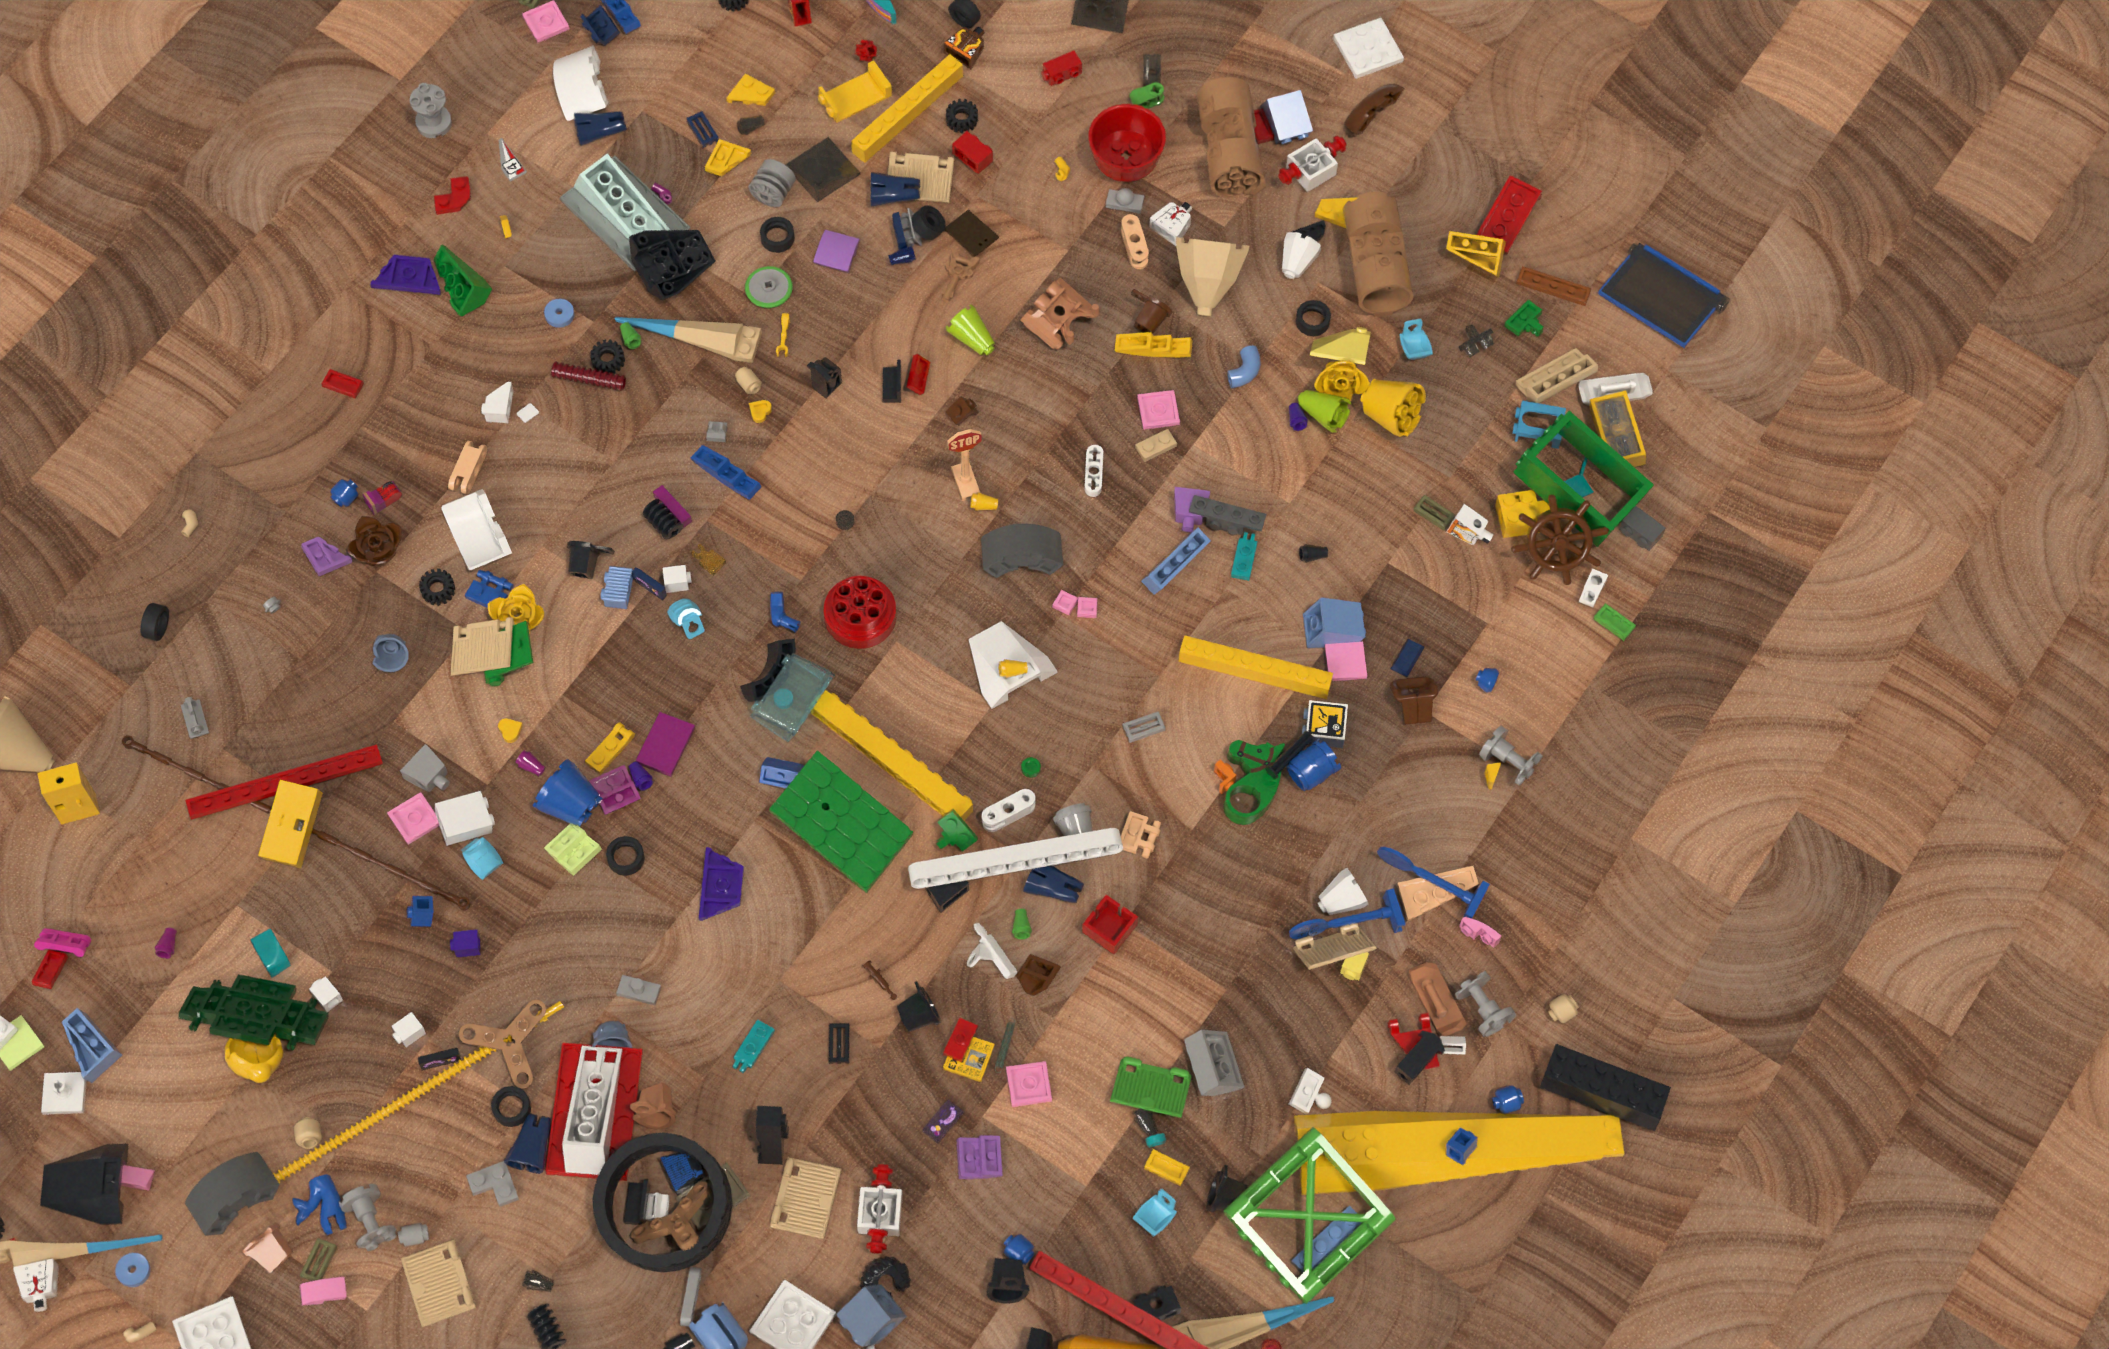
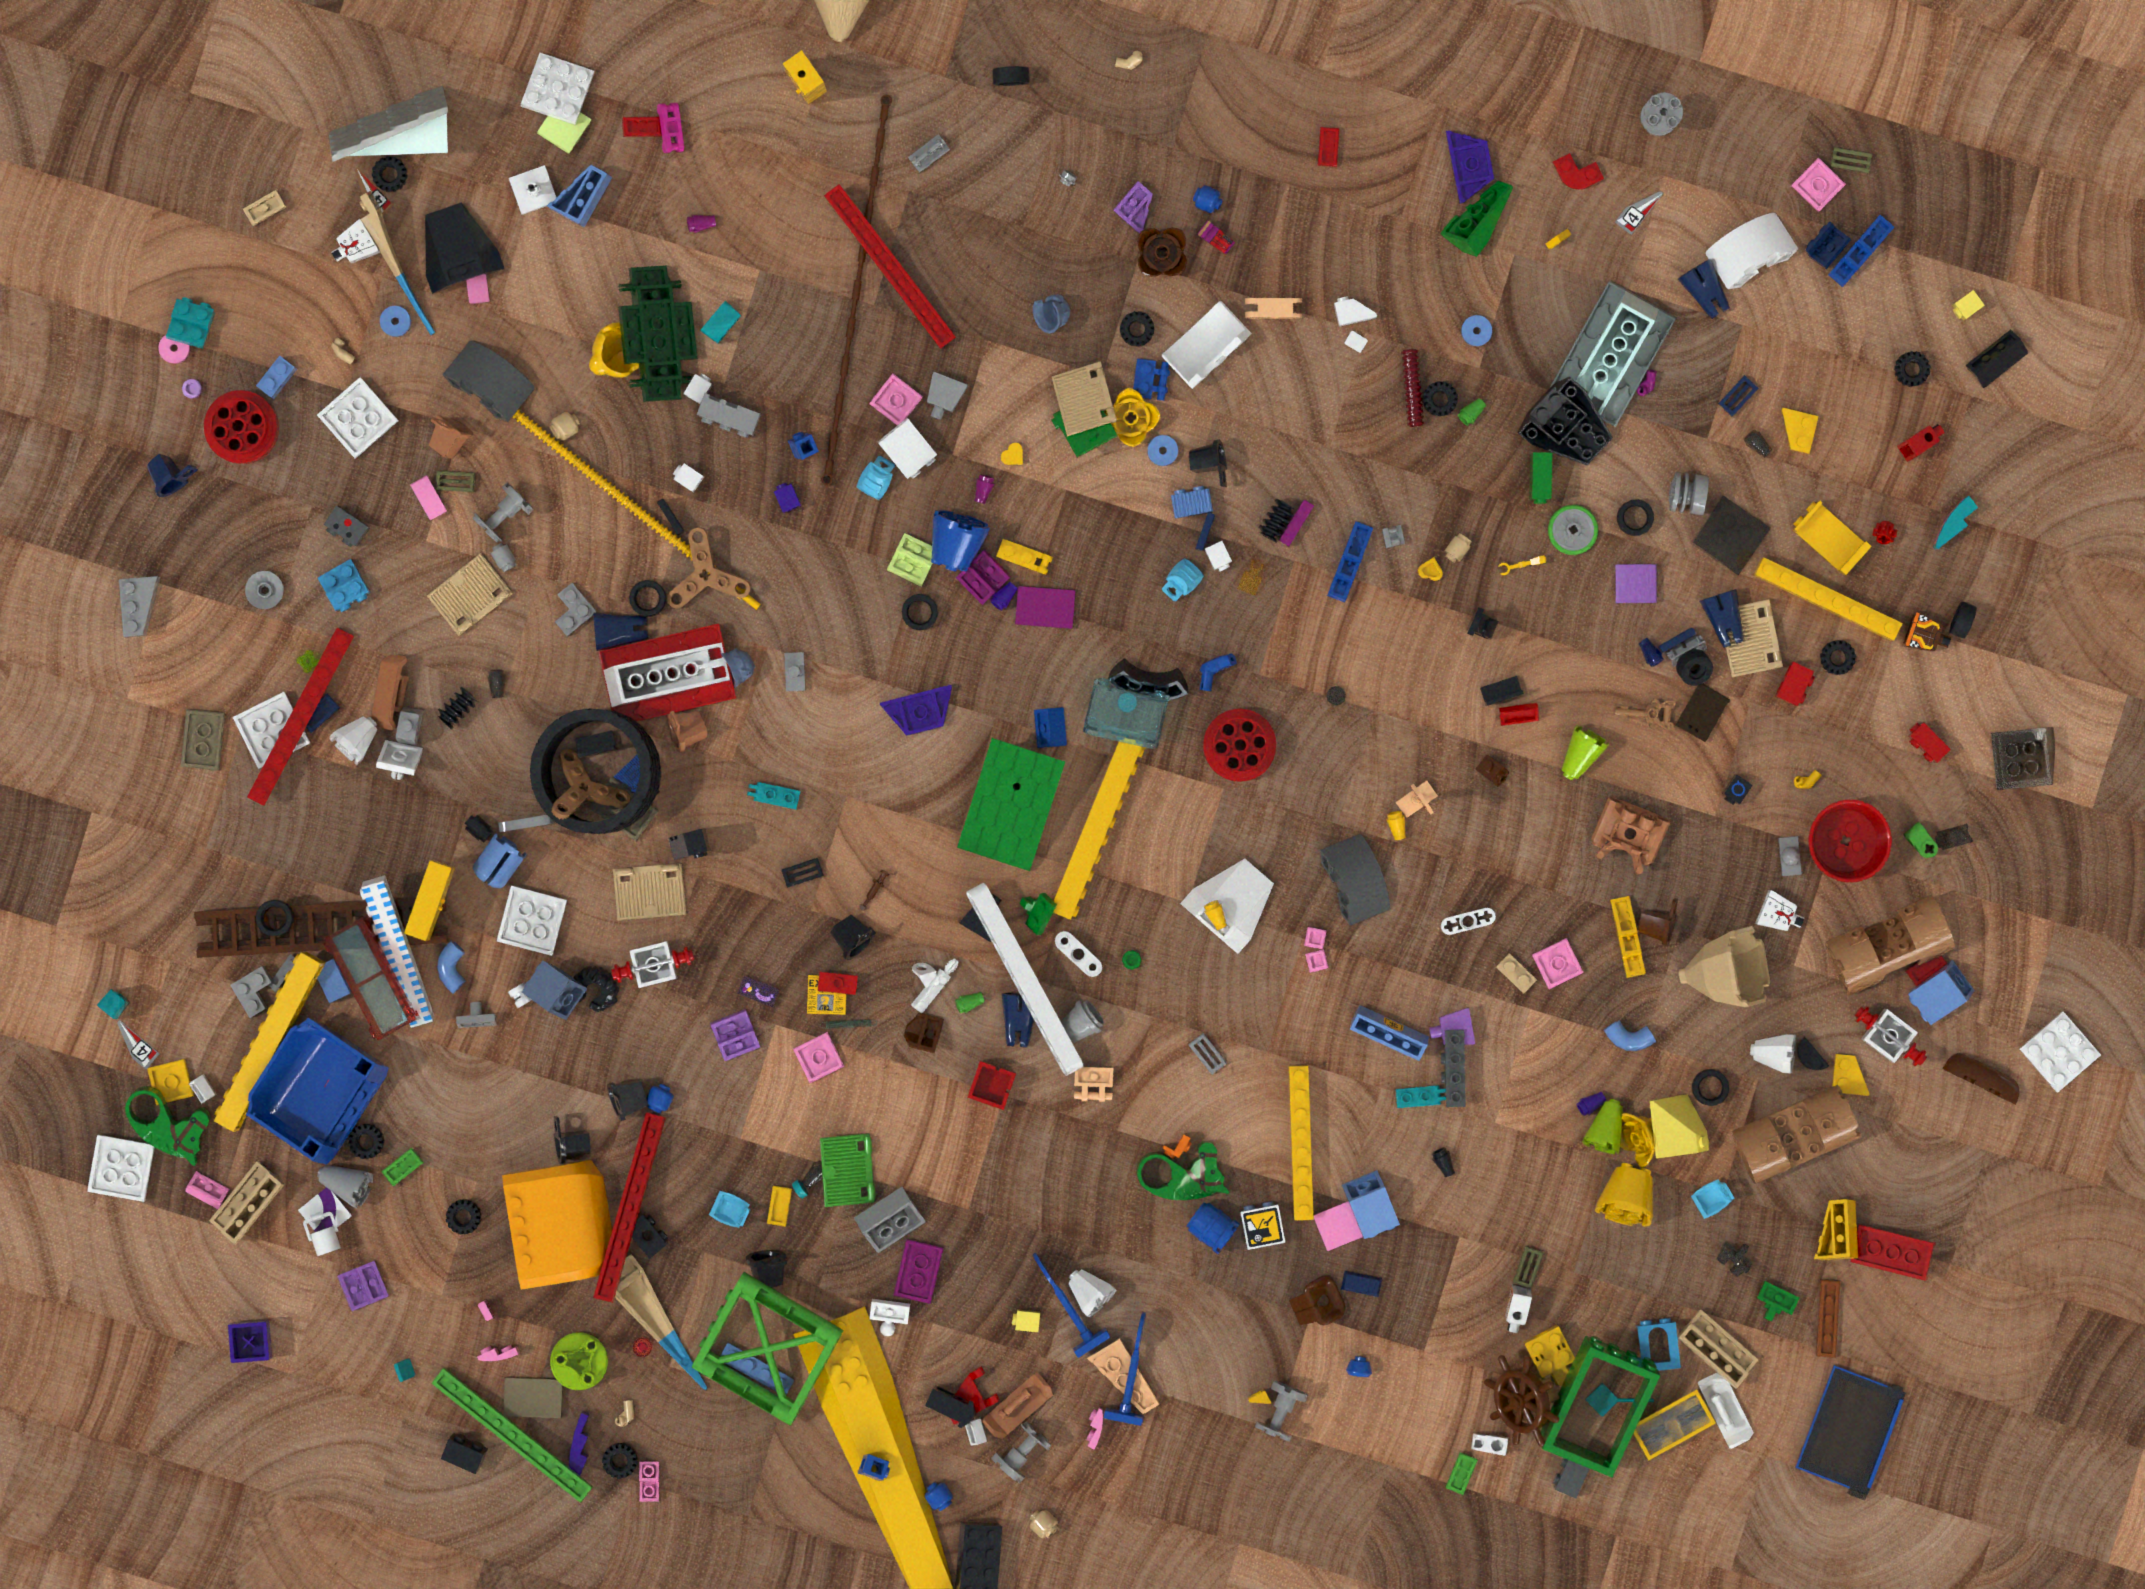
camera: 75 degrees right, 25 degrees up
yellow brick [258,780,323,868] -> none
blue piece [293,1174,347,1235] -> none
tan plate [615,317,762,363] -> none
white piece [645,1193,670,1221] -> none
yellow wing [705,139,751,177] -> none
light nougat piece [1121,214,1149,269] -> none
black axle [1265,731,1313,779] -> none
tan window [1293,923,1377,970] -> none
none -> light grey wedge [697,393,761,438]
none -> magenta tile [894,1239,944,1304]
none -> medium blue piece [1147,435,1178,466]
none -> green brick [1529,452,1552,504]
none -> black brick [1722,775,1753,805]

